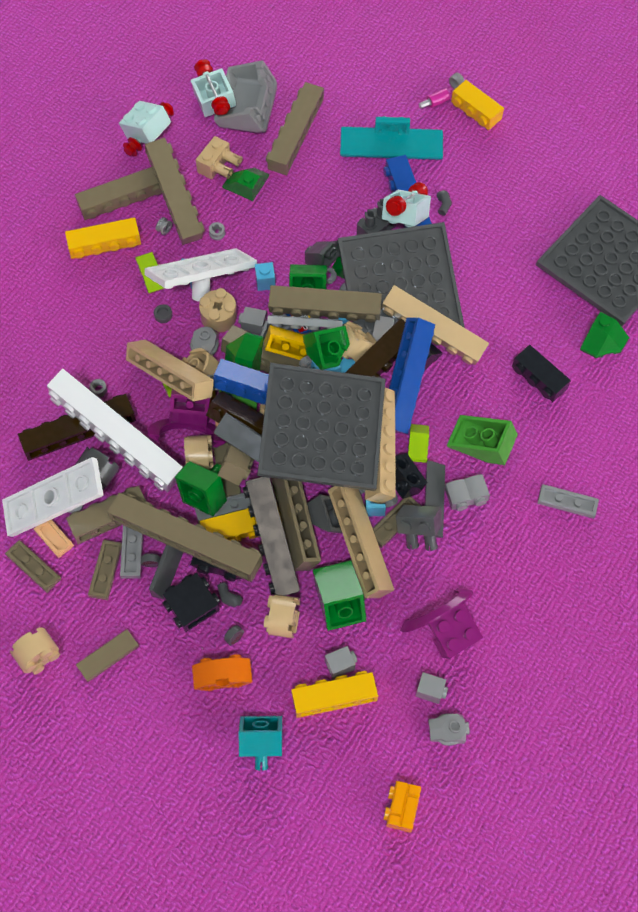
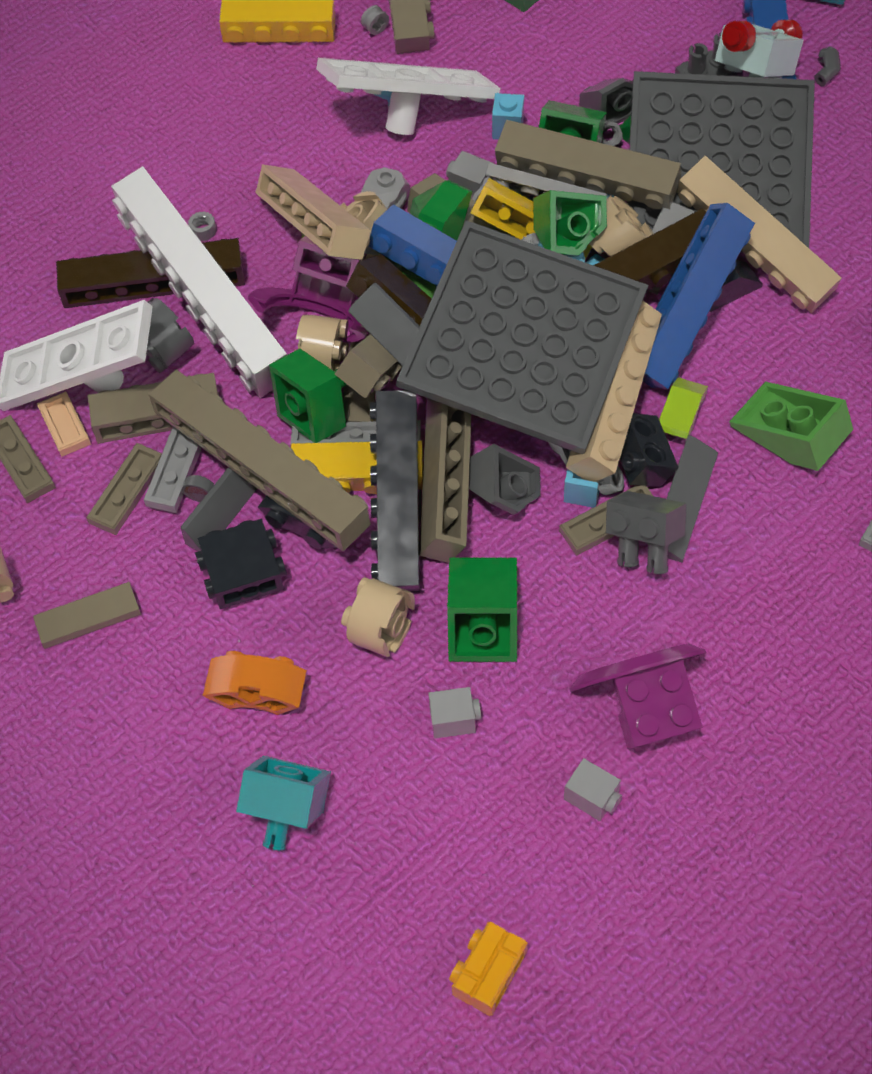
camera: 20 degrees right, 5 degrees down
lime slope [135,252,164,293] -> none
dark grey tile [154,304,172,323] -> none
tan brick [199,288,237,332] -> none
light grey bush [209,222,225,240] -> none
dark grey arm [217,583,243,607] -> none
dark grey tile [224,625,244,646] -> none
yellow brick [291,671,378,718] -> none
tan brick [328,486,394,598] -> none
light grey hand [428,713,469,746] -> none
light grey brick [445,475,490,511] -> none

